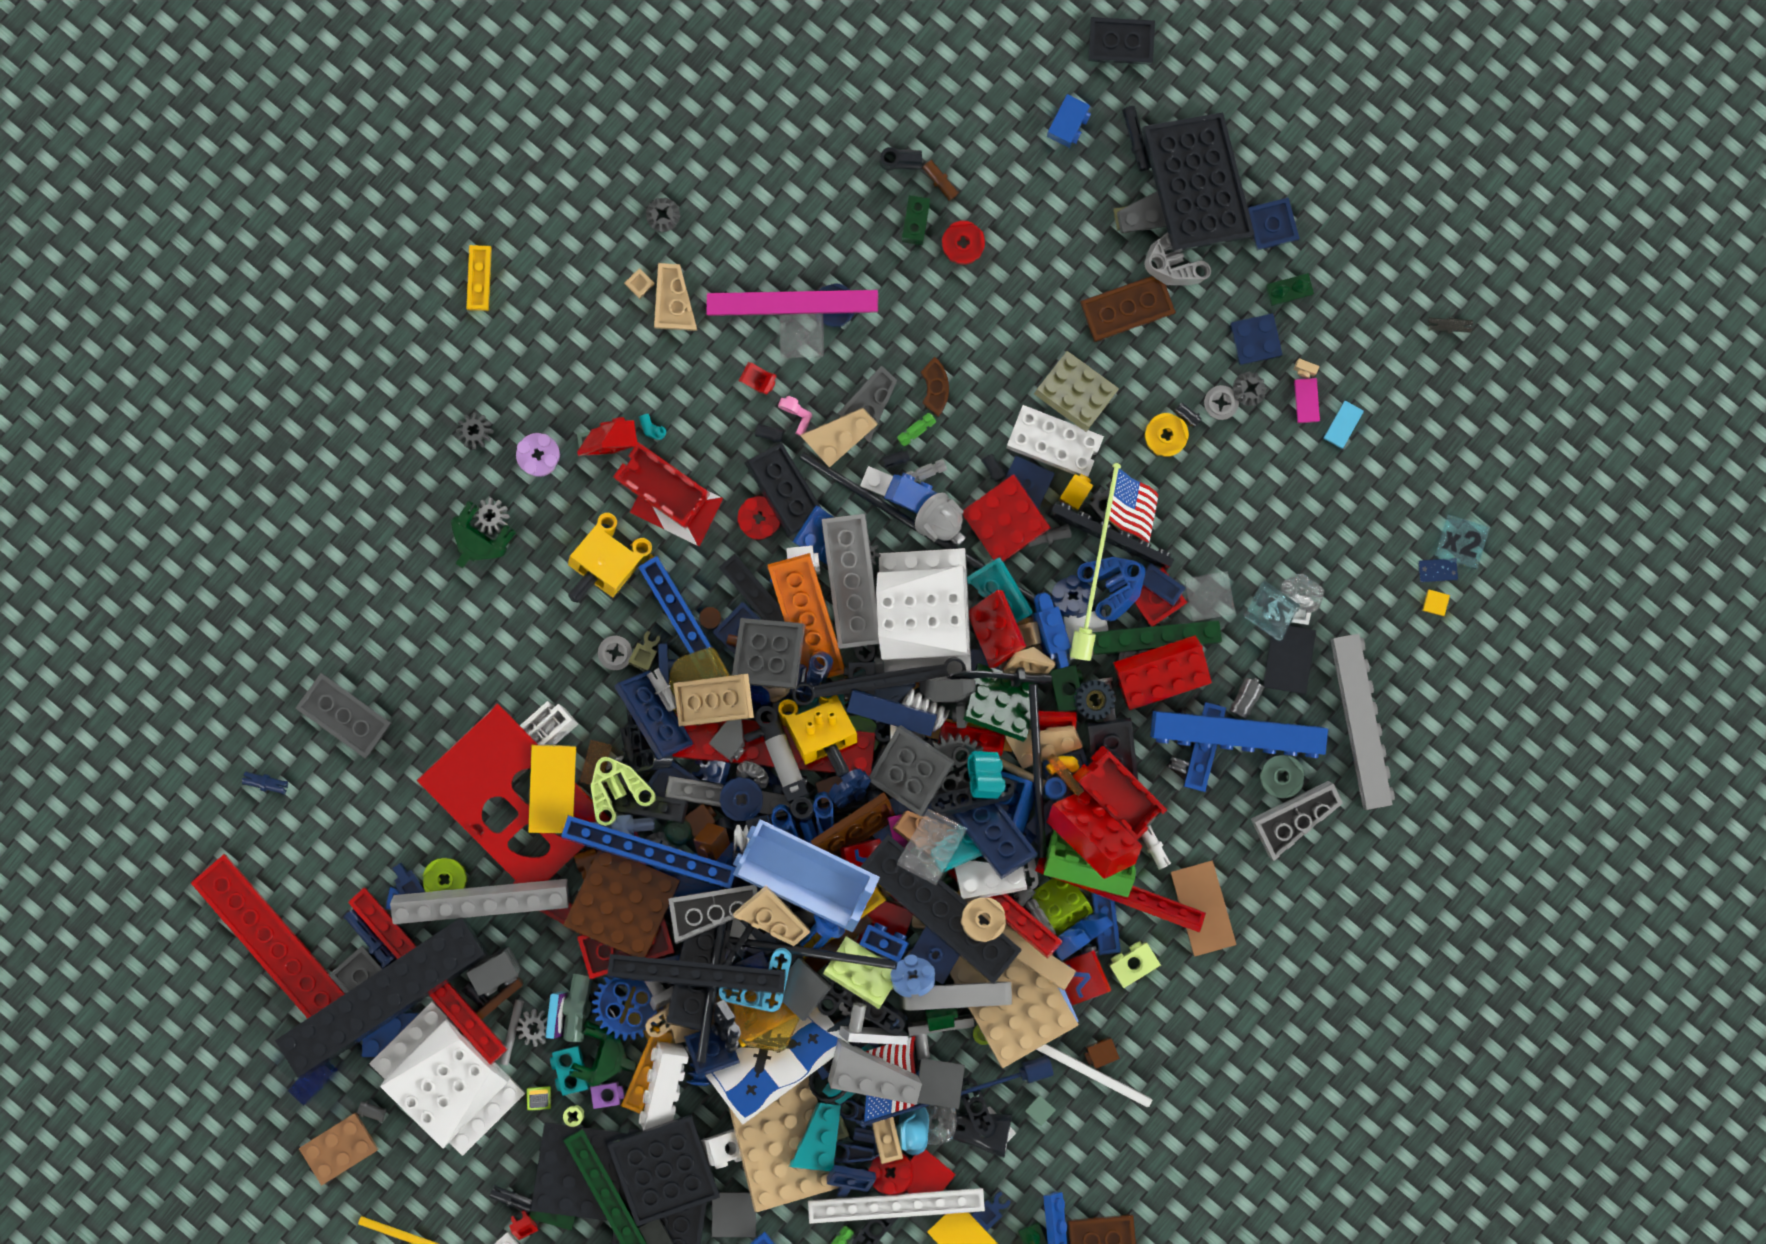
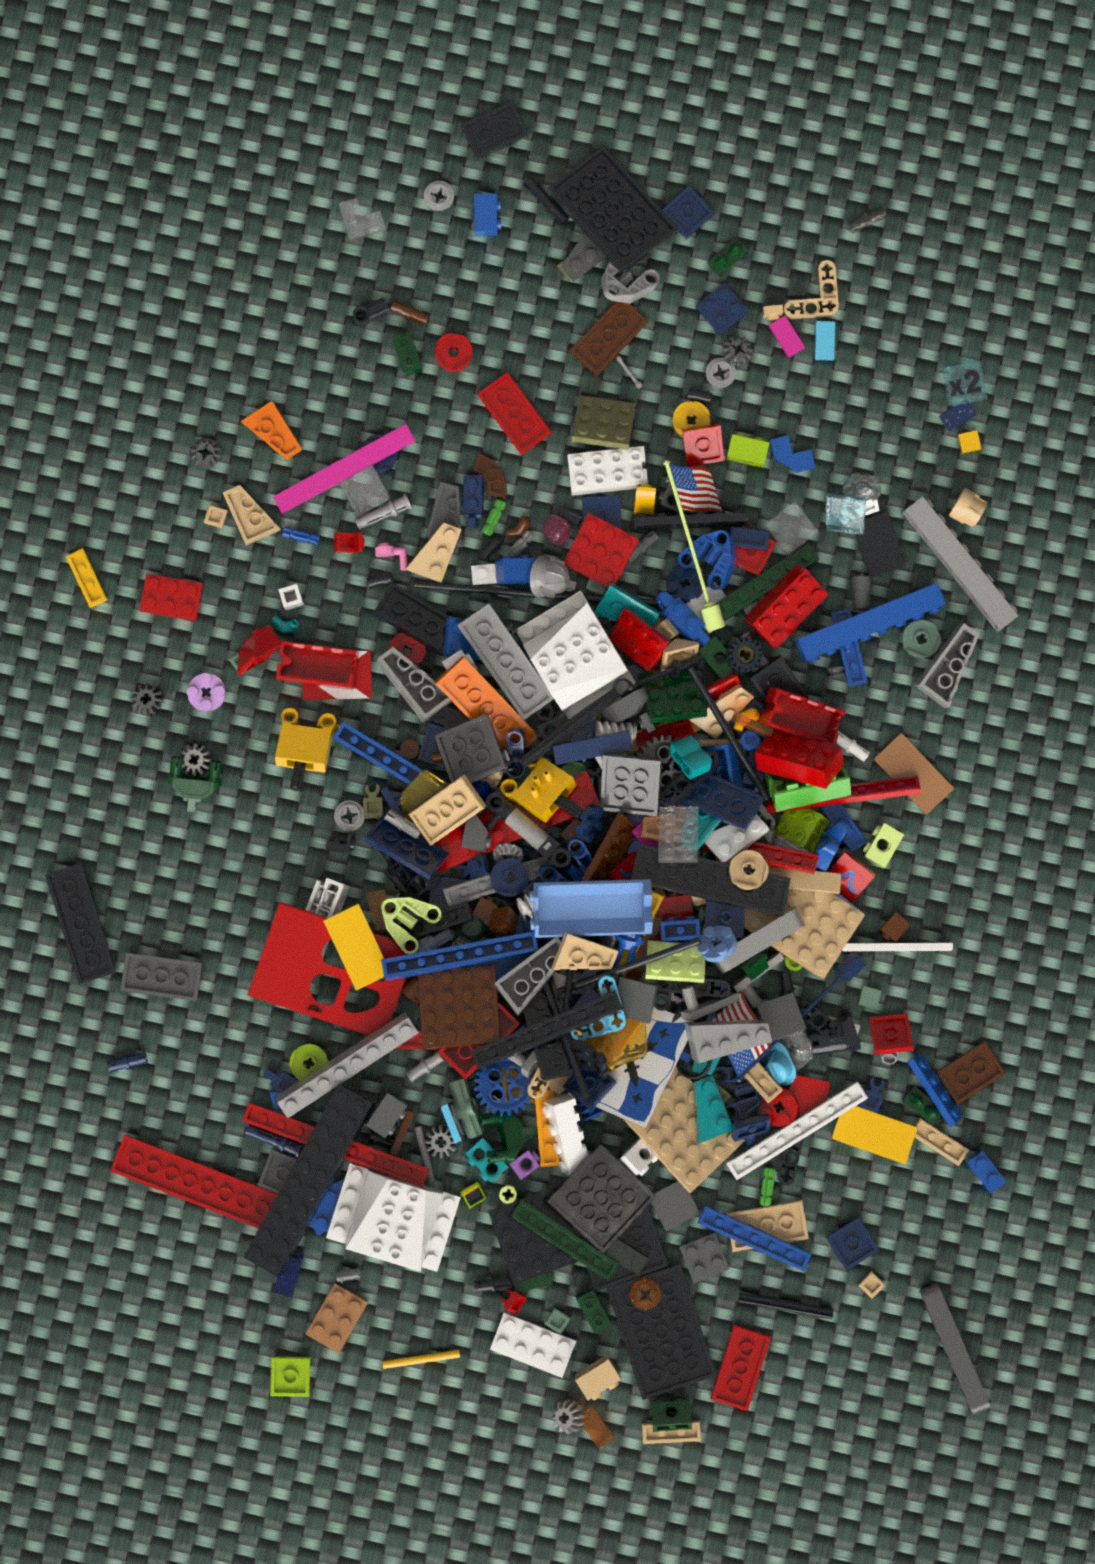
camera: 30 degrees left, 0 degrees up
none -> black plate [45,863,117,985]
none -> red plate [140,574,203,621]
none -> orange wing [240,401,303,460]
none -> lime plate [270,1356,311,1397]
none -> white brick [278,584,304,610]
none -> blue axle [282,527,320,545]
none -> black bracket [326,834,356,854]
none -> clear plate [339,198,386,241]
none -> light grey pin [355,493,413,530]
none -> light grey wedge [376,647,452,723]
none -> light grey pin [406,1051,444,1082]
none -> light grey gear [424,181,454,211]
none -> dark blue hinge [463,475,484,528]
none -> red tile [477,372,552,456]
none -> reddish brown arm [506,516,530,538]
none -> clear pink piece [542,517,571,545]
none -> light grey hinge [615,355,642,389]
none -> plate [682,423,725,467]
none -> lime brick [726,433,769,468]
none -> blue tile [769,435,816,473]
none -> black axle [778,971,796,996]
none -> tan beam [783,260,839,319]
none -> red plate [869,1014,913,1055]
none -> flat silver plate [880,1052,899,1065]
none -> tan piece [948,488,987,527]

